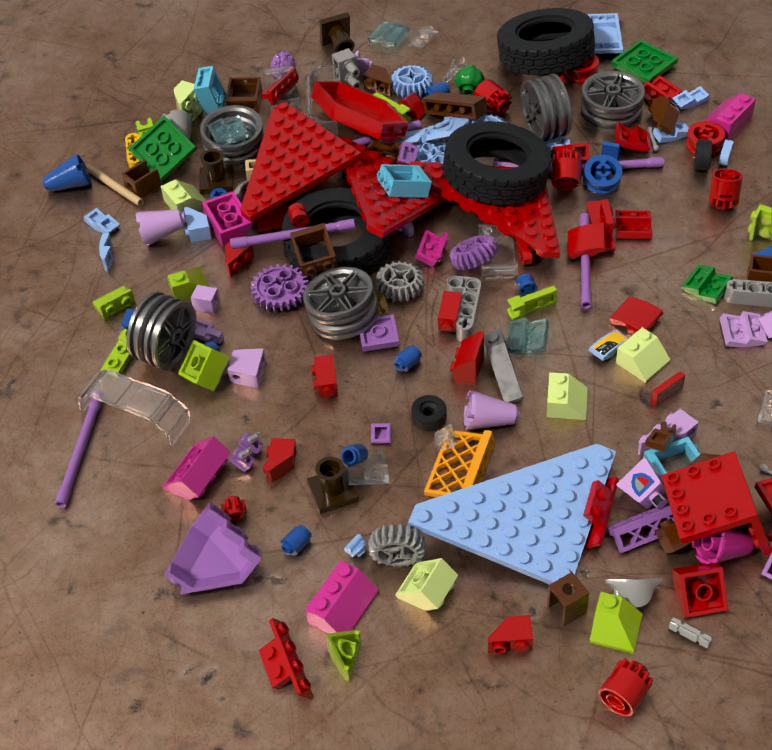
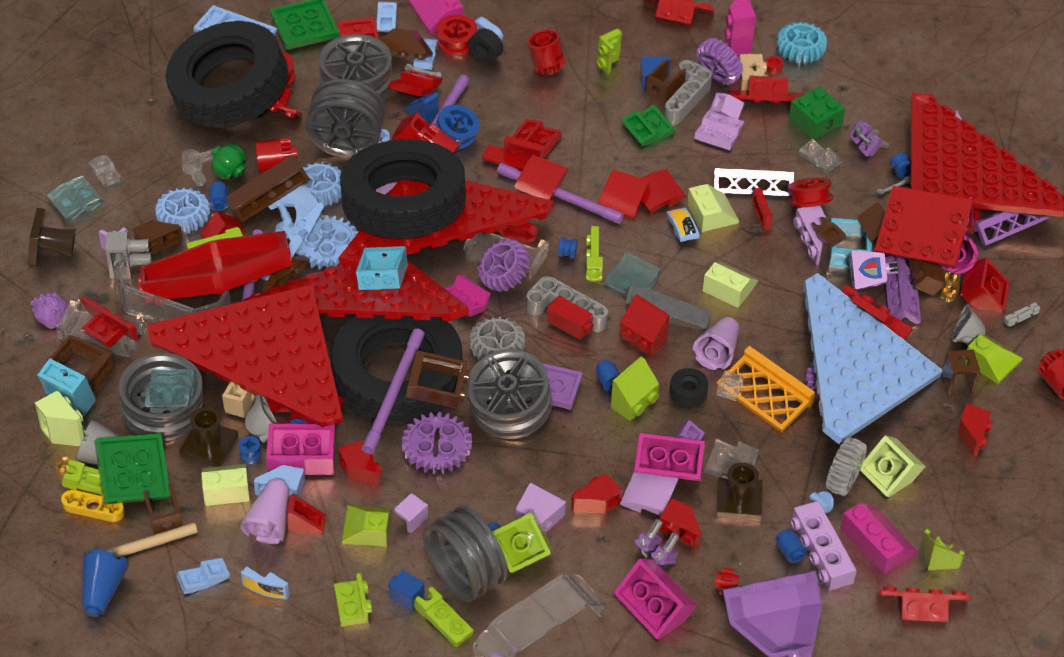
camera: 70 degrees left, 0 degrees up
red wheel [288,203,309,228] -> none
red brick [311,355,338,398] -> none
blue brick [341,443,368,466] -> none
medium lavender bracket [397,142,419,165] -> none
none -> red slope [287,494,326,534]
none -> red slope [571,473,622,514]
none -> red slope [598,169,649,219]
none -> lime slope [611,357,659,421]
none -> lavender slope [620,473,679,516]
none -> dark pink slope [634,433,705,481]
none -> fence [714,169,794,196]
none -> red wheel [788,177,833,207]
none -> lavender brick [790,501,857,591]
none -> clear yellow beam [940,269,961,301]

